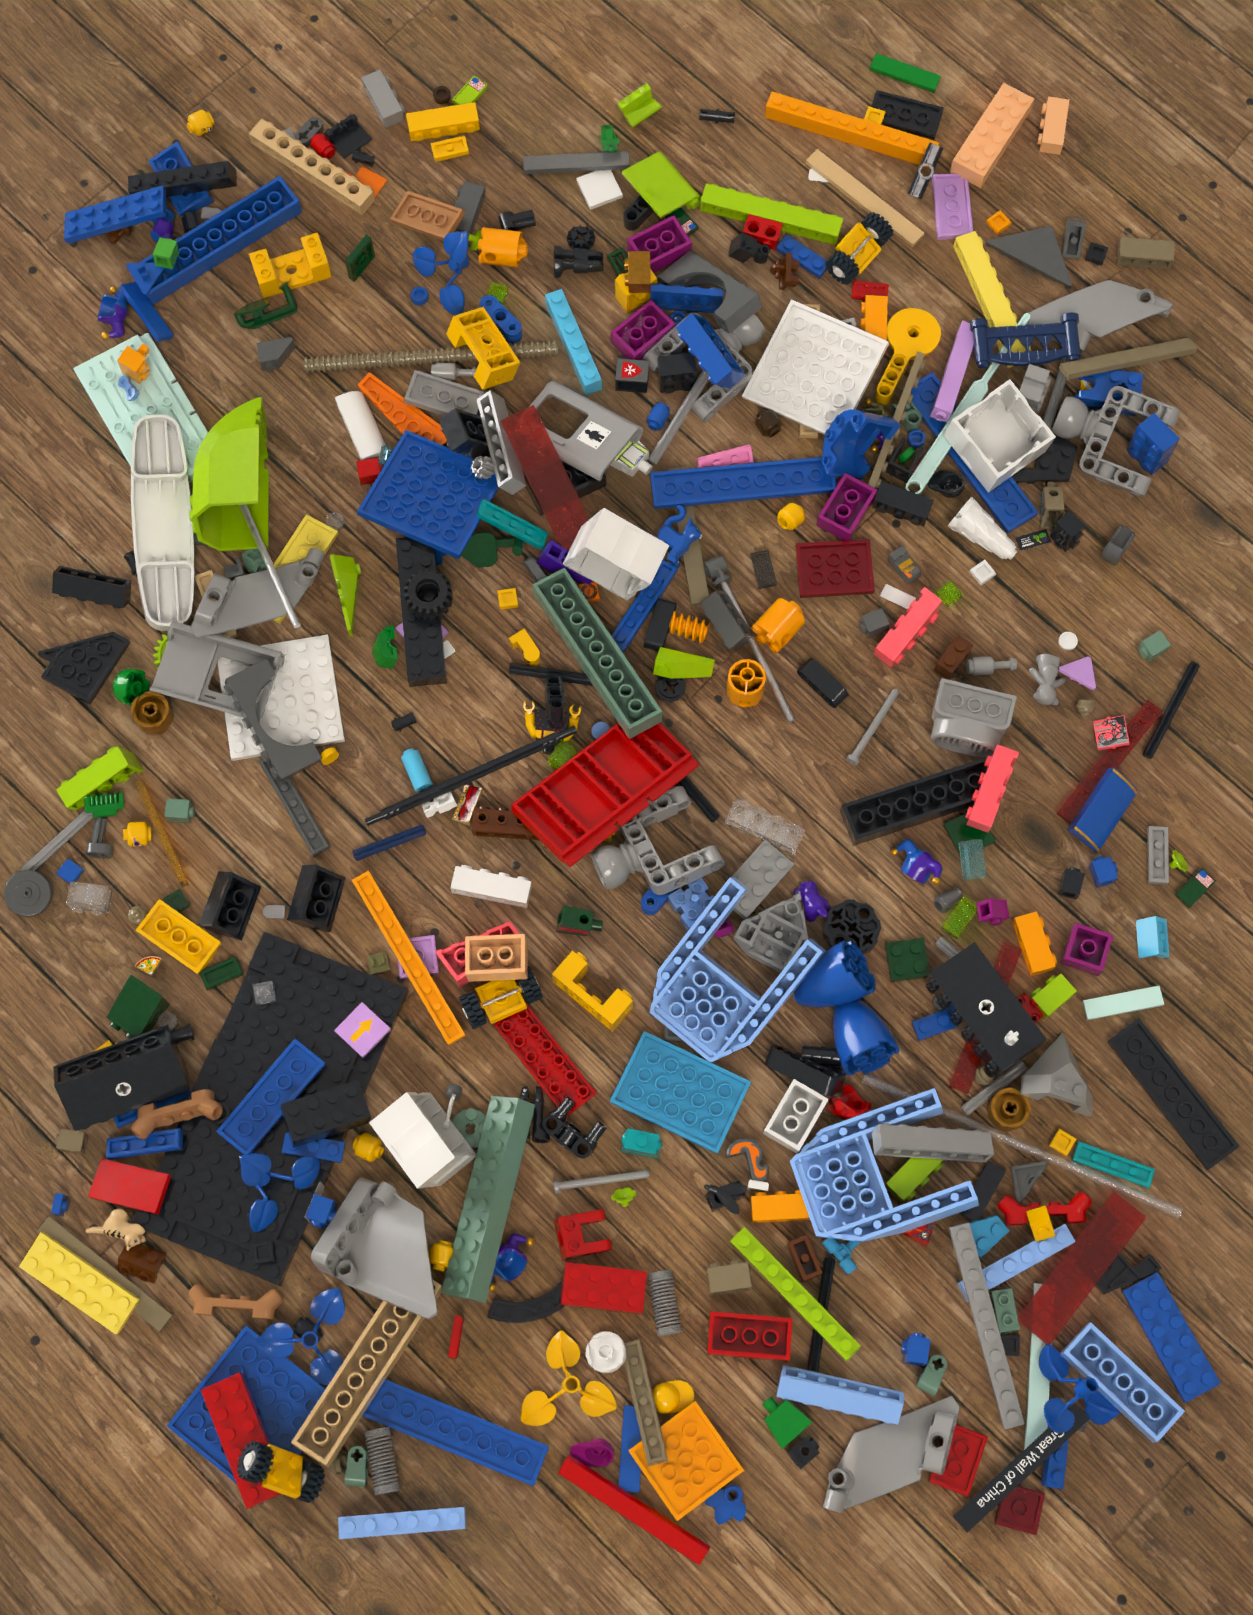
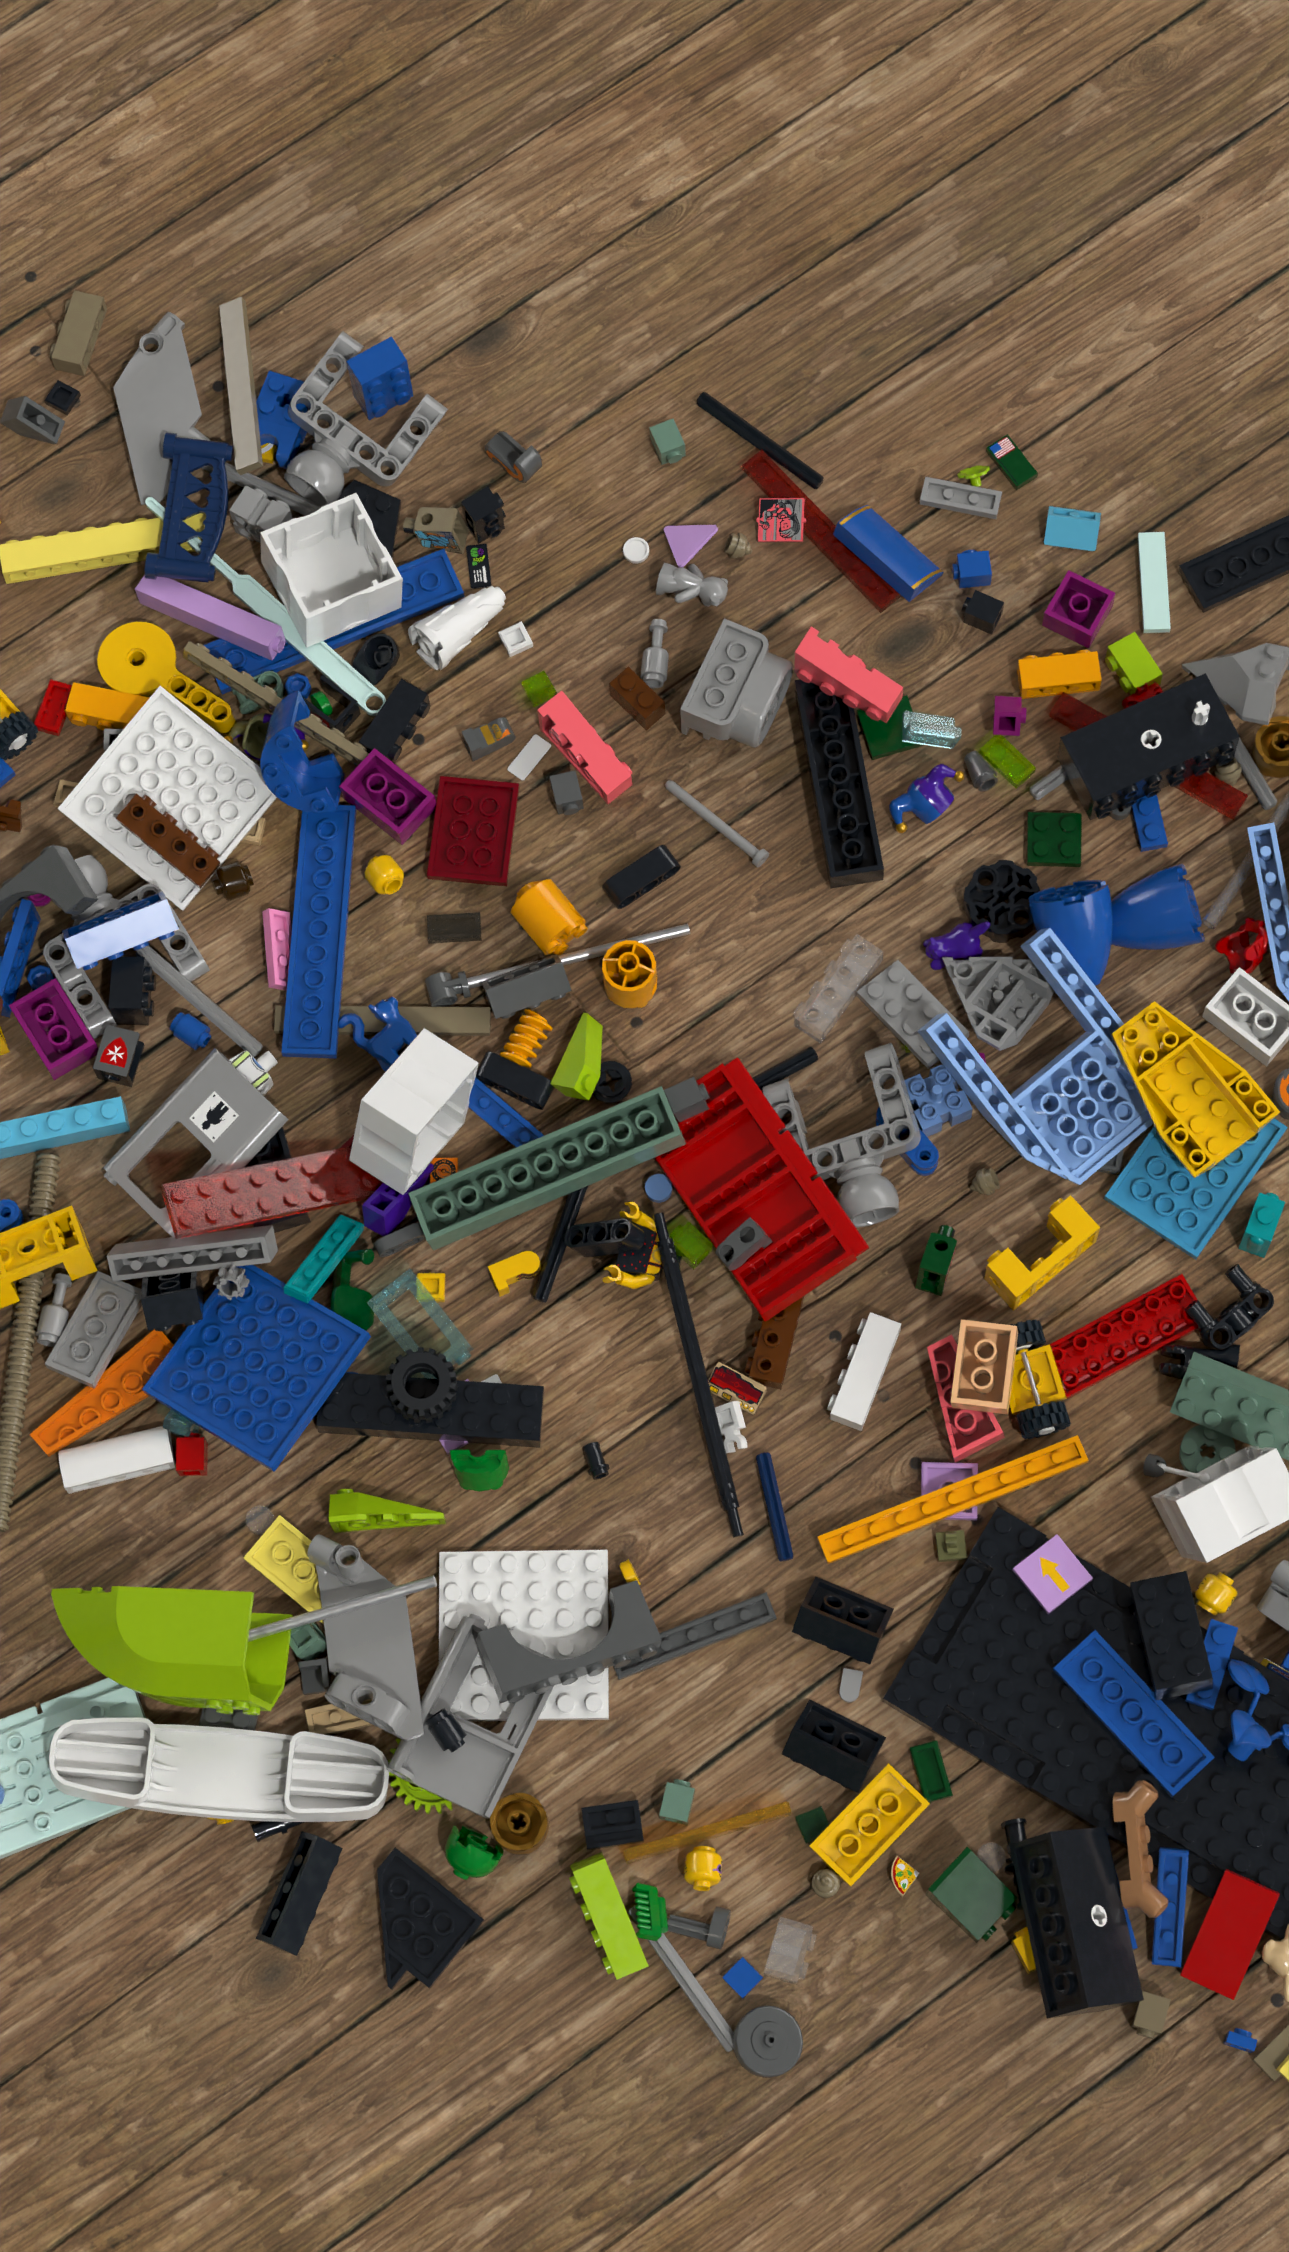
camera: 75 degrees left, 0 degrees up
clear tile [252,981,276,1005] -> none
medium azure brick [401,748,433,793] -> none
black beam [765,1044,847,1096] -> none
black axle [801,1045,841,1066] -> none
dark grey tile [985,226,1072,289] -> none
none -> reddish brown brick [116,793,221,889]
none -> clear light blue piece [367,1269,474,1379]
none -> black brick [426,1708,467,1753]
none -> black plate [581,1800,644,1851]
none -> dark grey brick [664,1077,710,1122]
none -> dark grey leg [715,1217,773,1271]
none -> dark tan plate [970,1168,1000,1195]
none -> yellow wedge [1111,1001,1280,1178]

